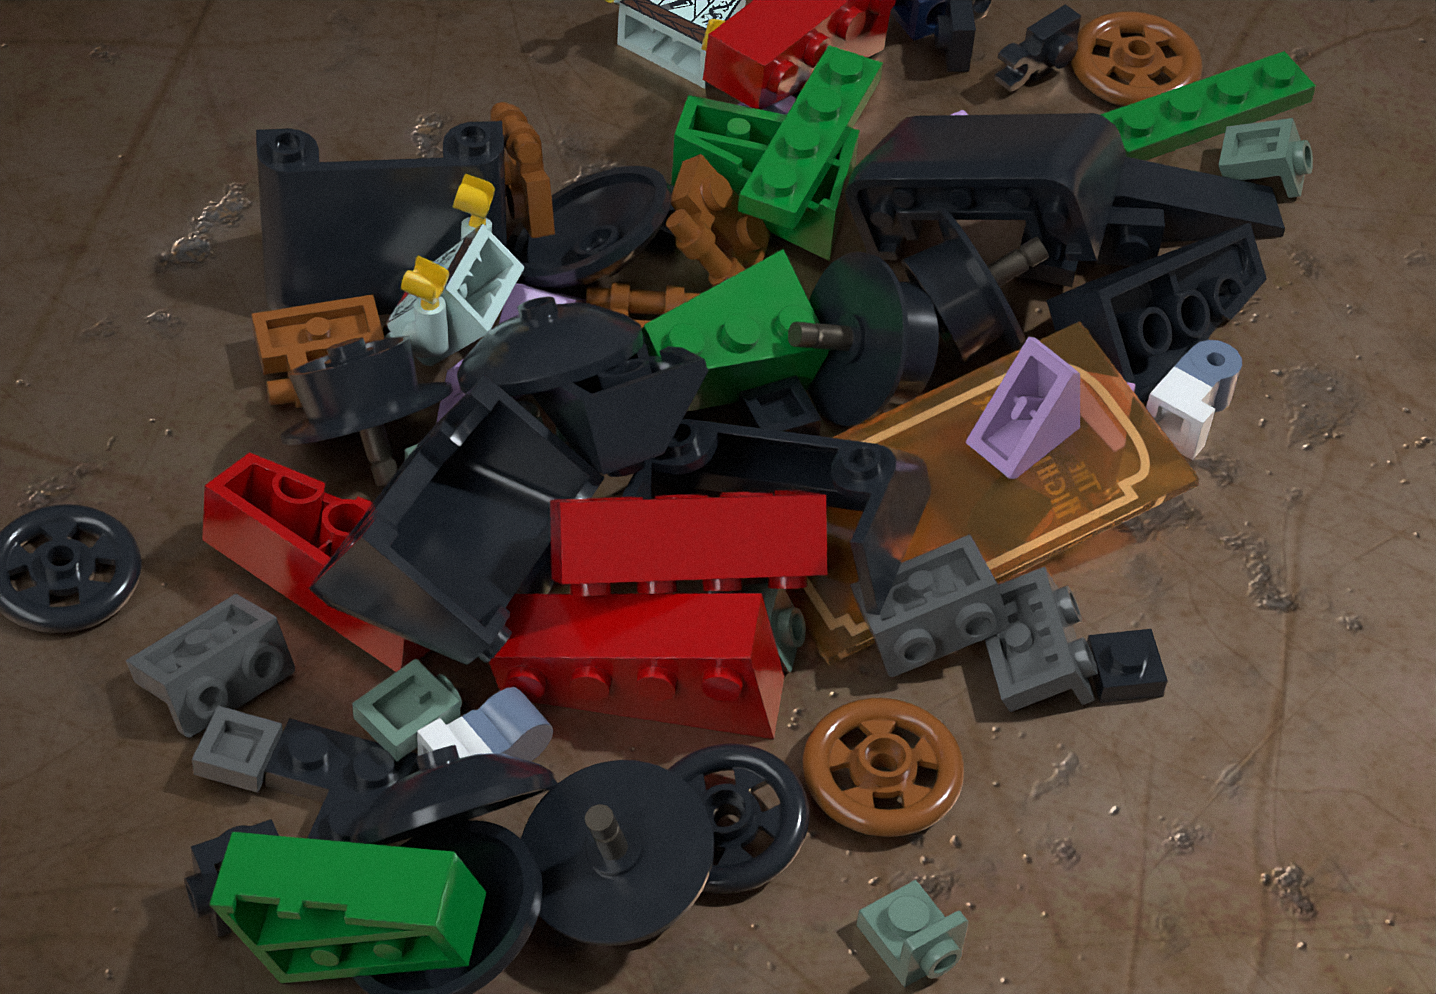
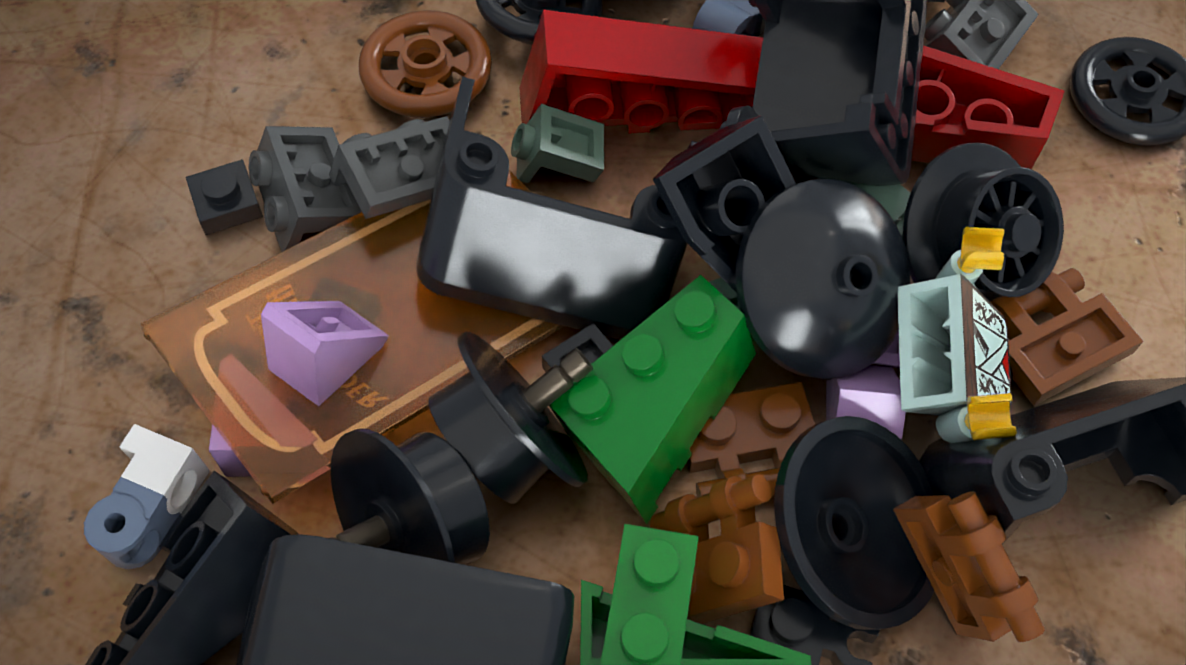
camera: 170 degrees right, 10 degrees up
red wedge [550,490,827,596] -> none

